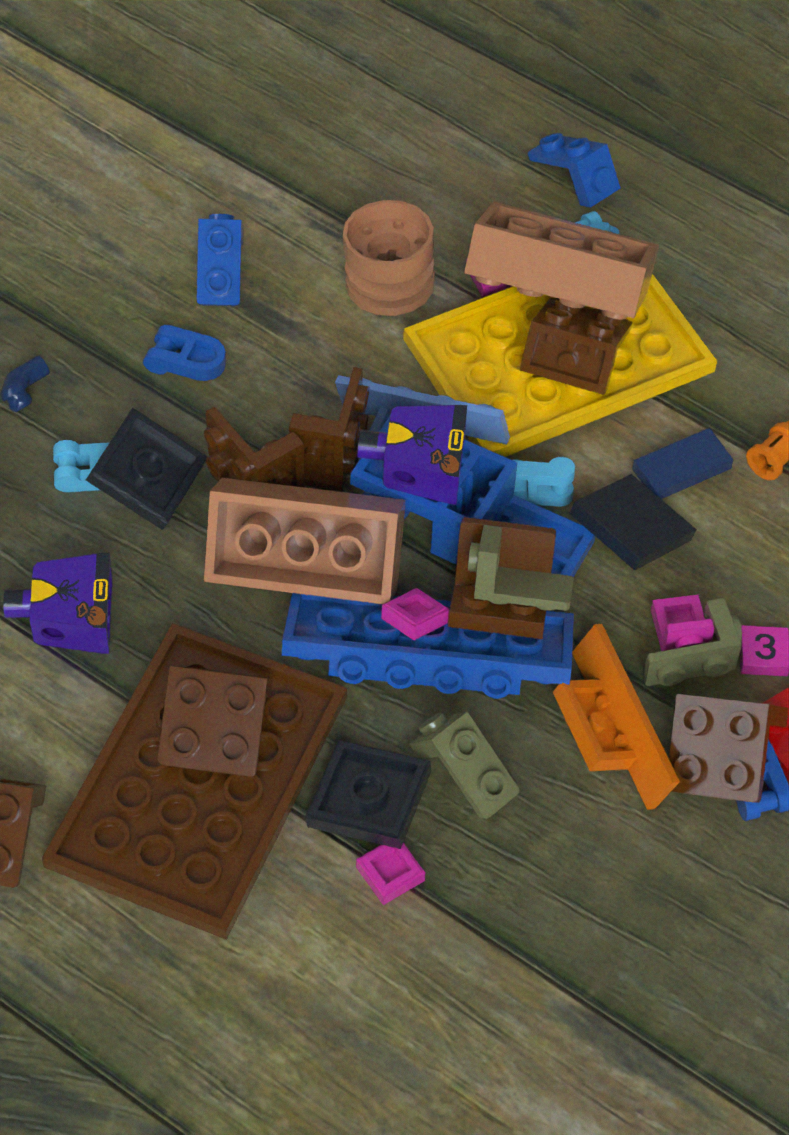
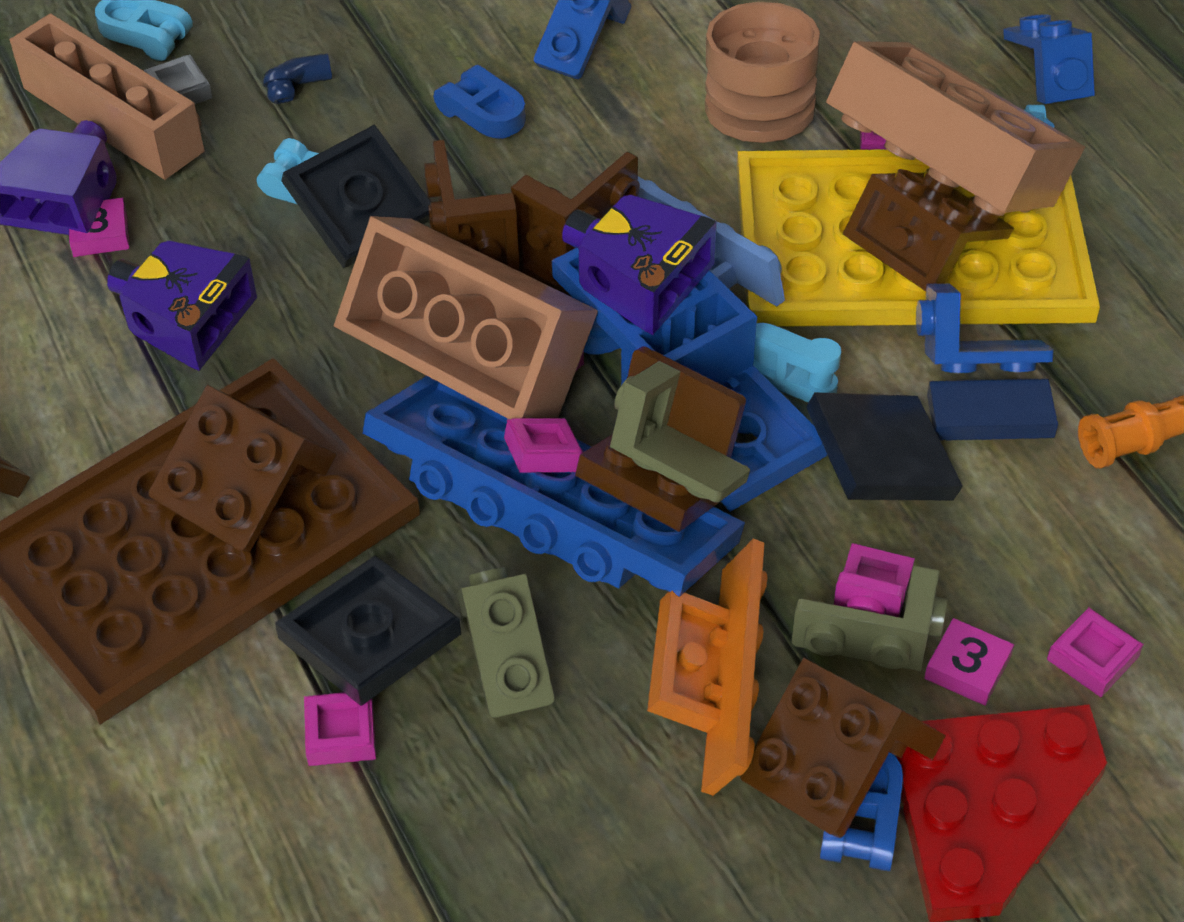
camera: 30 degrees right, 5 degrees down
none -> blue bracket [916,283,1054,373]

